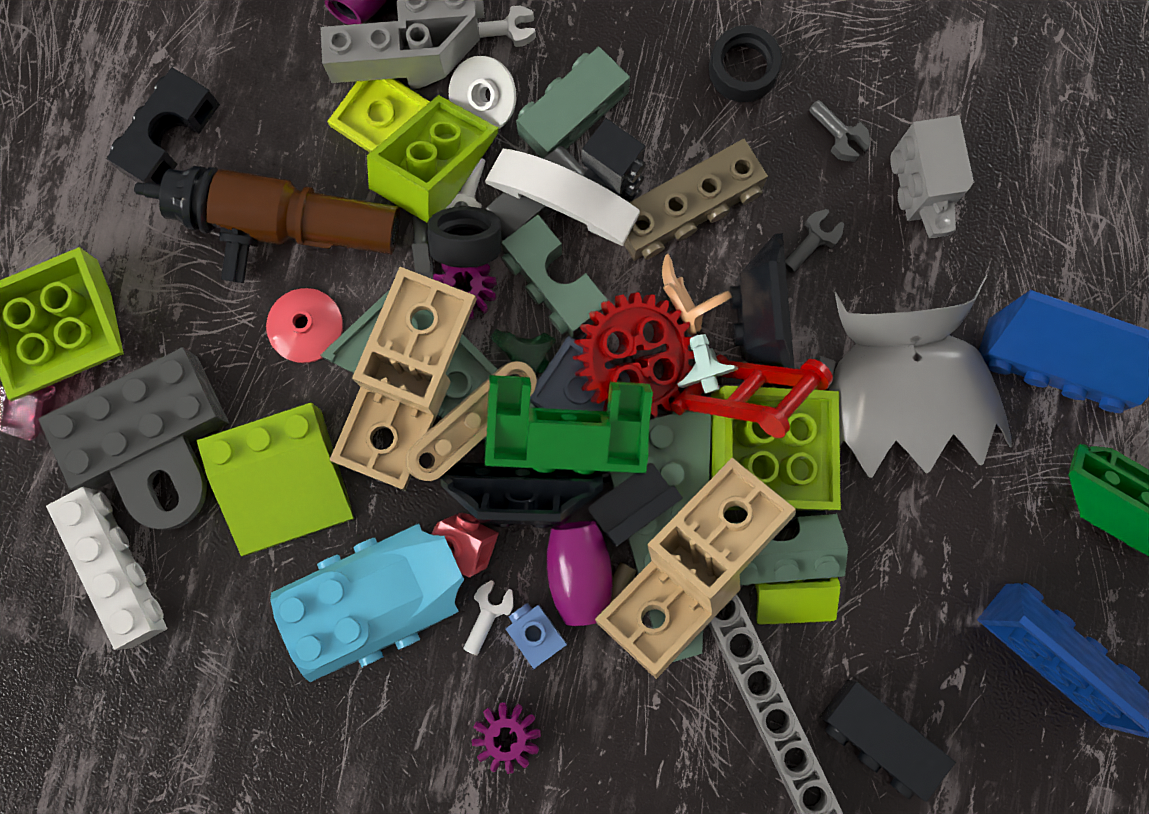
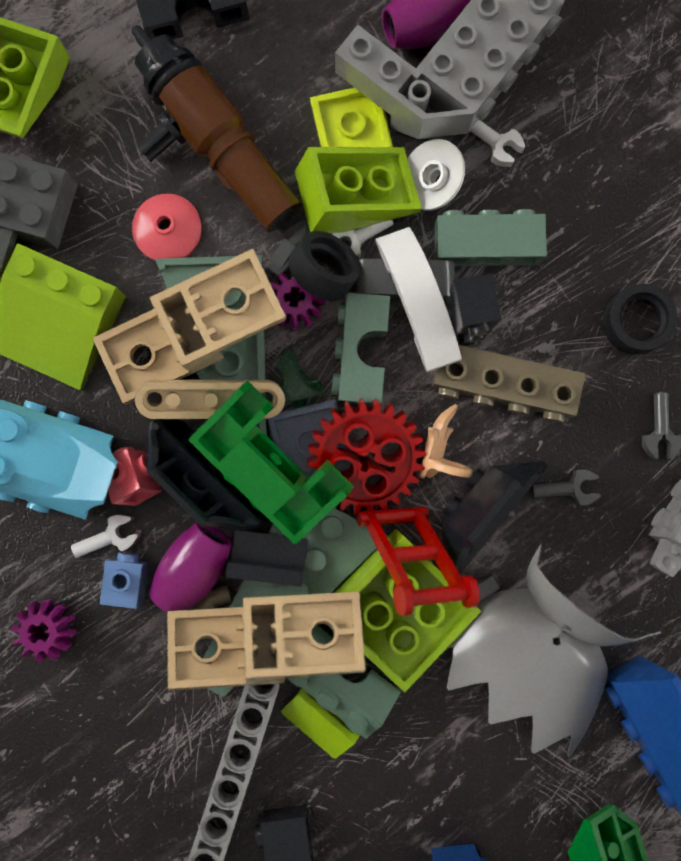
camera: 45 degrees right, 5 degrees up
light aqua piece [678,334,738,394] -> none

